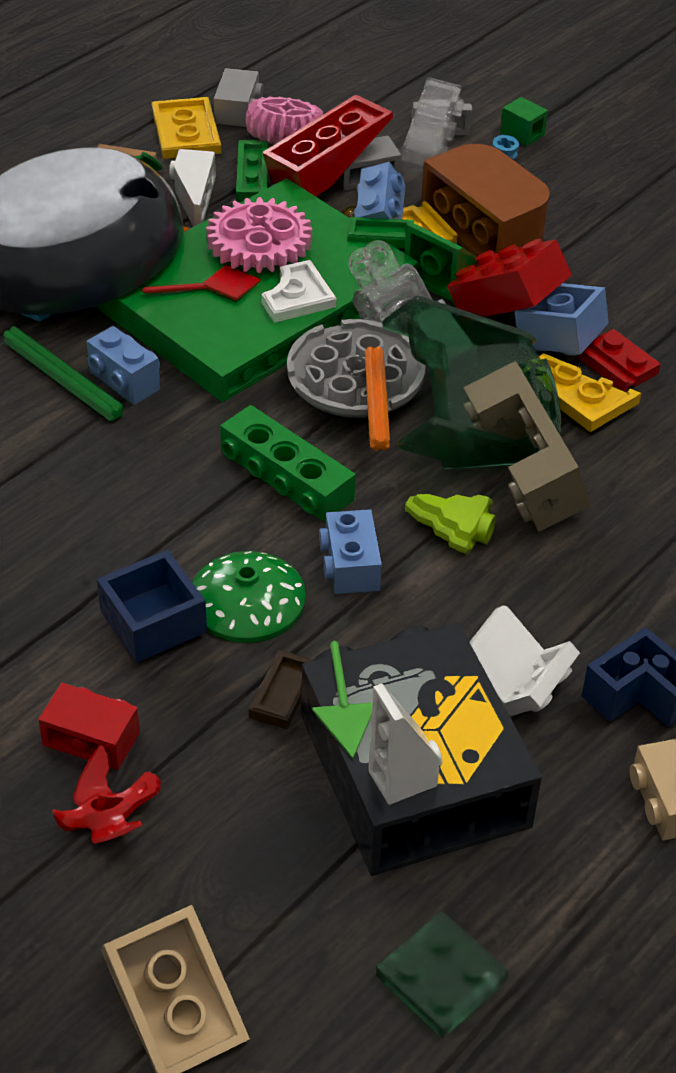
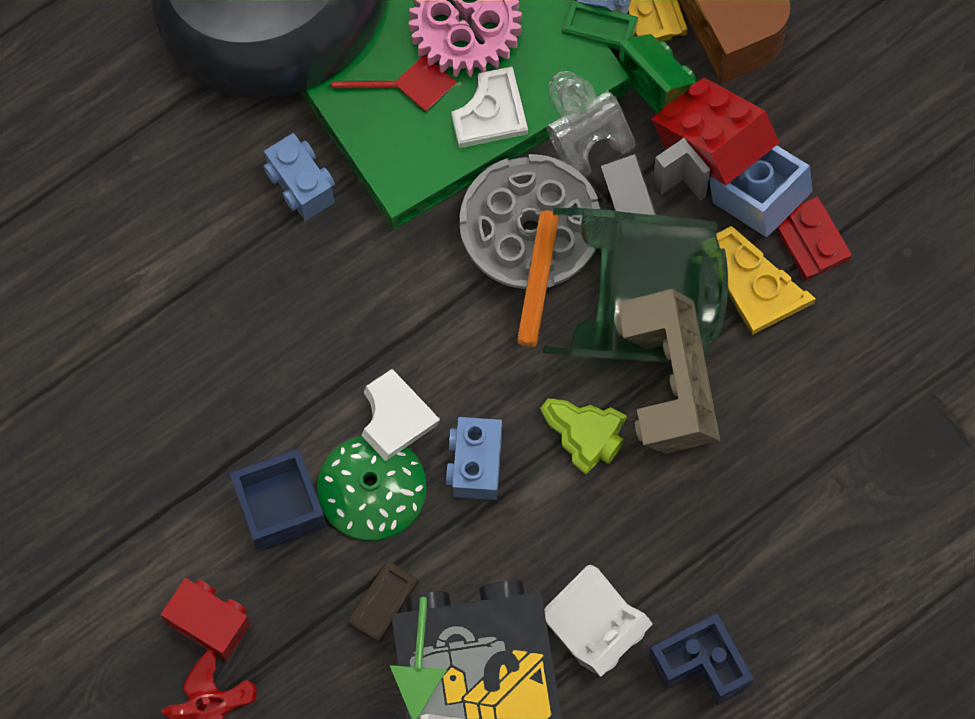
camera: 15 degrees right, 25 degrees up
green axle [3,327,123,422] -> none
green brick [220,405,356,523] -> none
none -> white tile [361,369,440,461]
none -> light grey panel [652,138,710,201]

